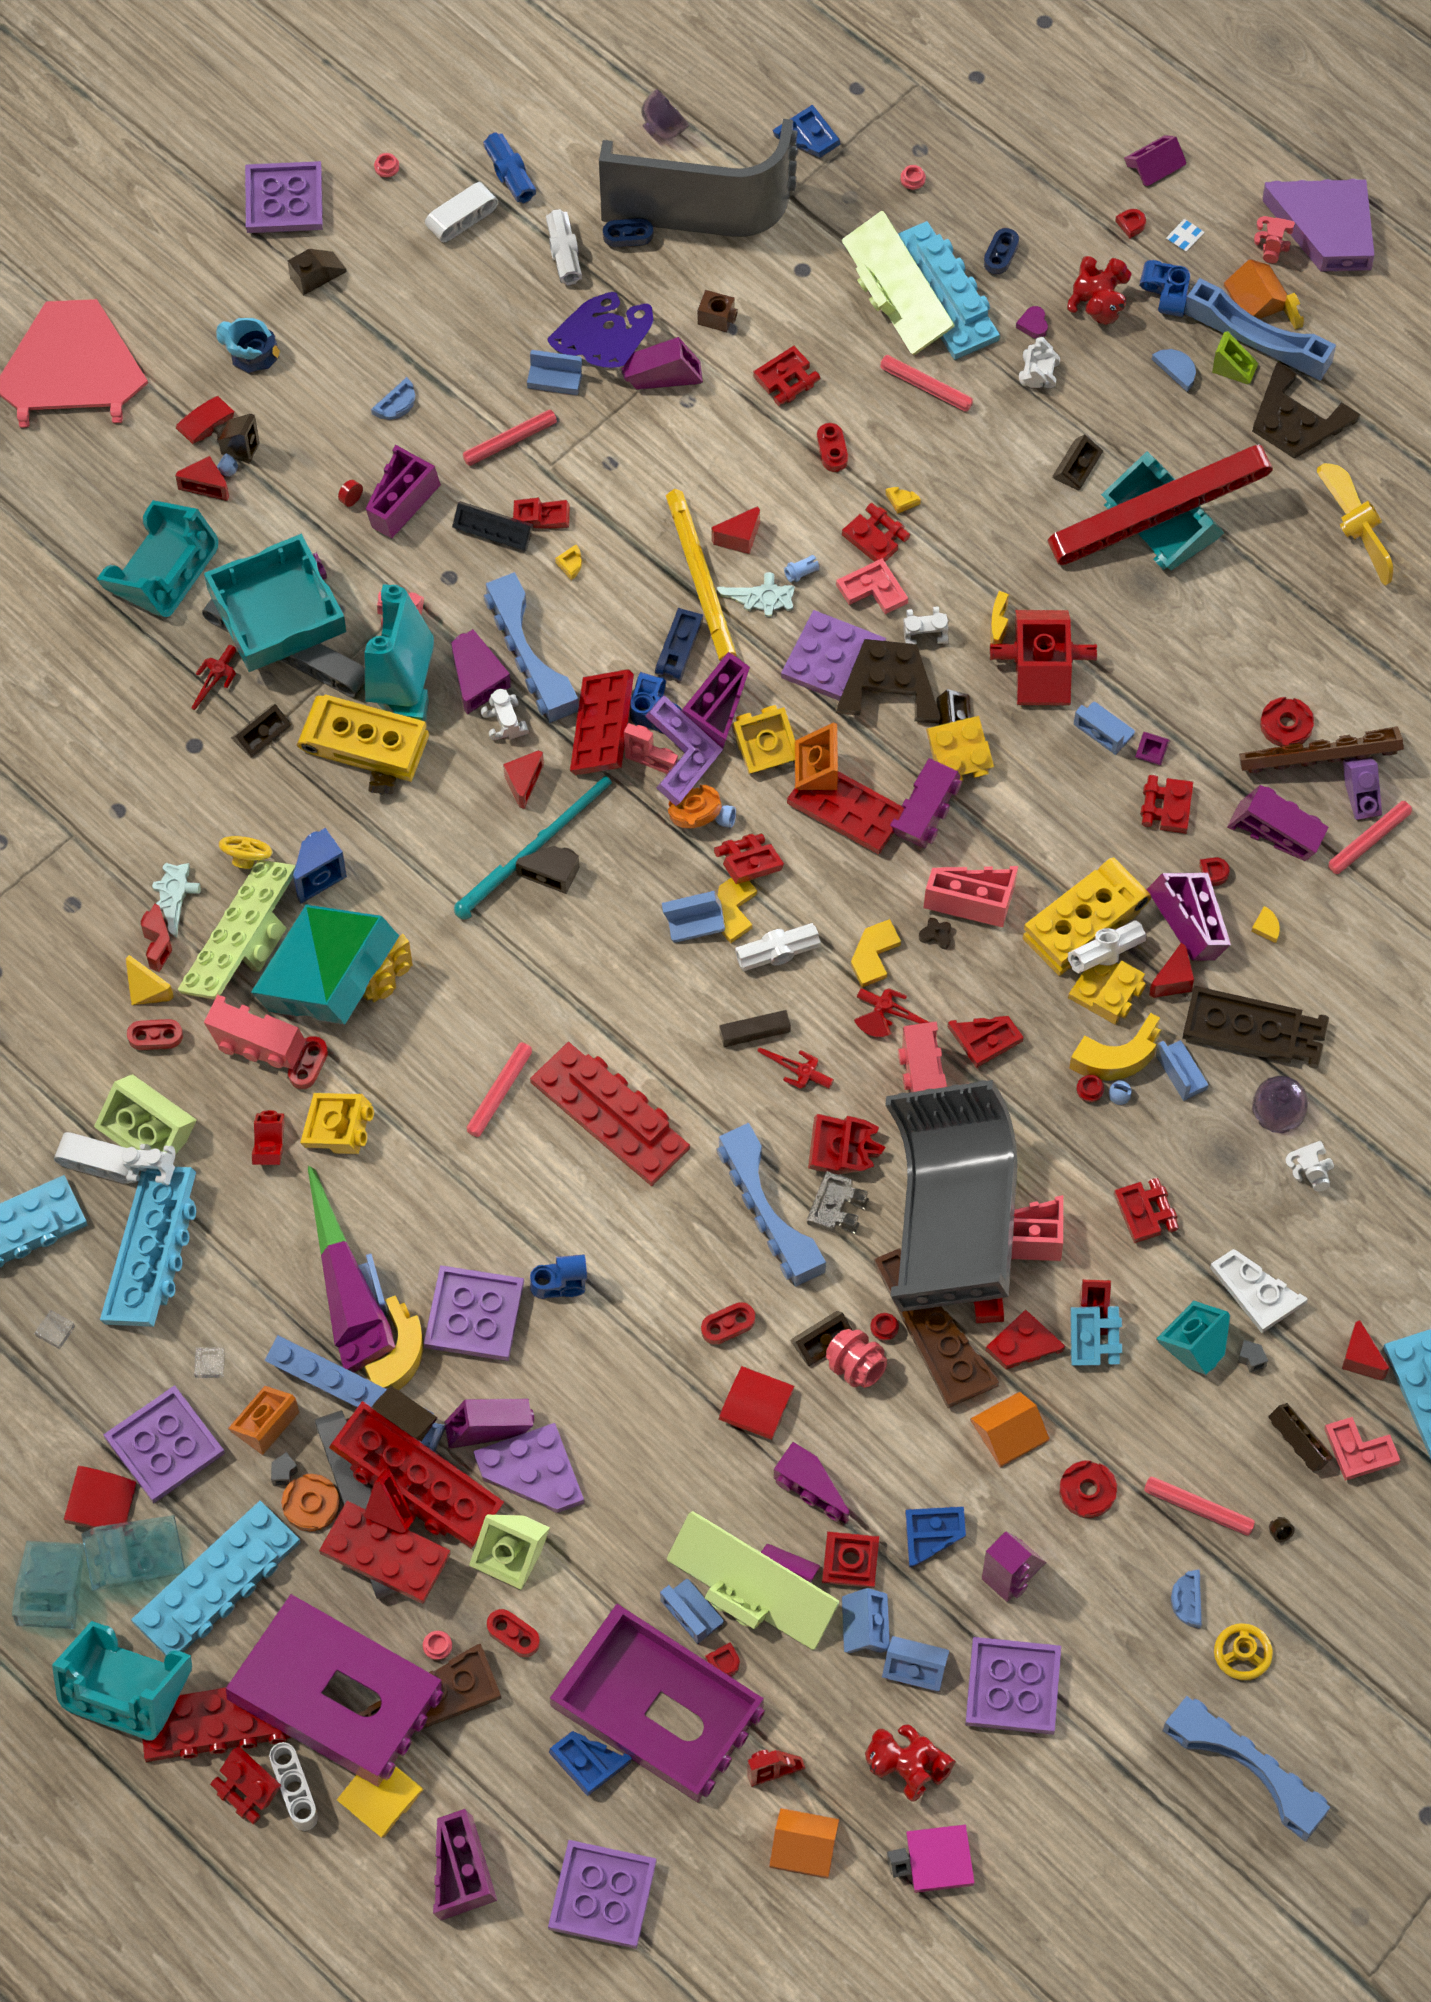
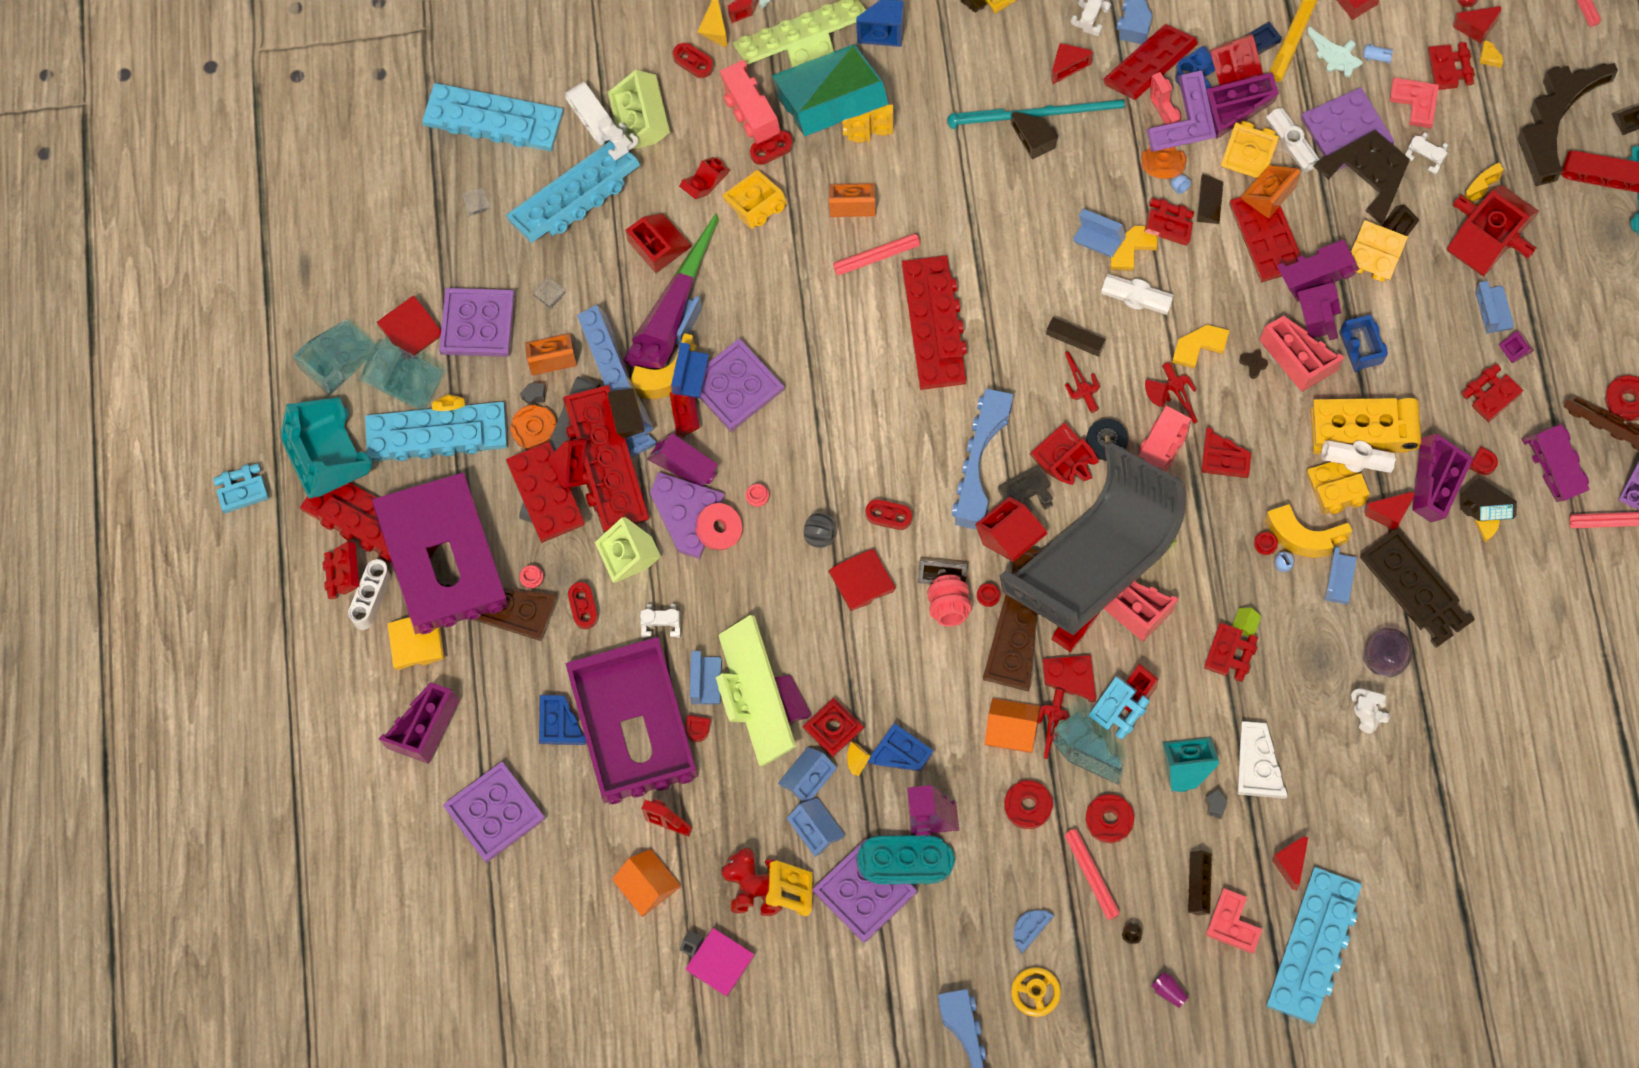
camera: 45 degrees right, 5 degrees up
blue piece [530,1254,587,1299] -> none
magenta slope [774,1442,849,1524] -> none
none -> medium azure plate [213,463,269,514]
none -> yellow tile [431,394,465,411]
none -> red slope [625,214,691,273]
none -> white piece [640,604,681,638]
none -> red plate [669,392,700,437]
none -> blue panel [671,342,709,398]
none -> coral tile [696,503,742,550]
none -> coral plate [745,484,769,507]
none -> yellow plate [766,861,813,917]
none -> dark grey piece [804,513,837,548]
none -> orange slope [829,183,875,217]
none -> yellow tile [847,742,871,776]
none -> teal tile [856,835,955,884]
none -> red slope [975,496,1048,562]
none -> red piece [1037,689,1070,759]
none -> clear light blue slope [1053,712,1123,785]
none -> red tile [1085,794,1135,843]
none -> black bush [1086,419,1128,461]
none -> magenta cone [1151,971,1189,1008]
none -> dark brown slope [1197,174,1224,224]
none -> red slope [1210,34,1263,86]
none -> lime slope [1232,607,1261,637]
none -> white piece [1266,108,1320,172]
none -> magenta plate [1298,282,1342,340]
none -> blue window [1339,315,1388,373]
none -> red slope [1453,6,1502,44]
none -> dark brown slope [1460,478,1517,521]
none -> dark brown arch [1518,63,1618,186]

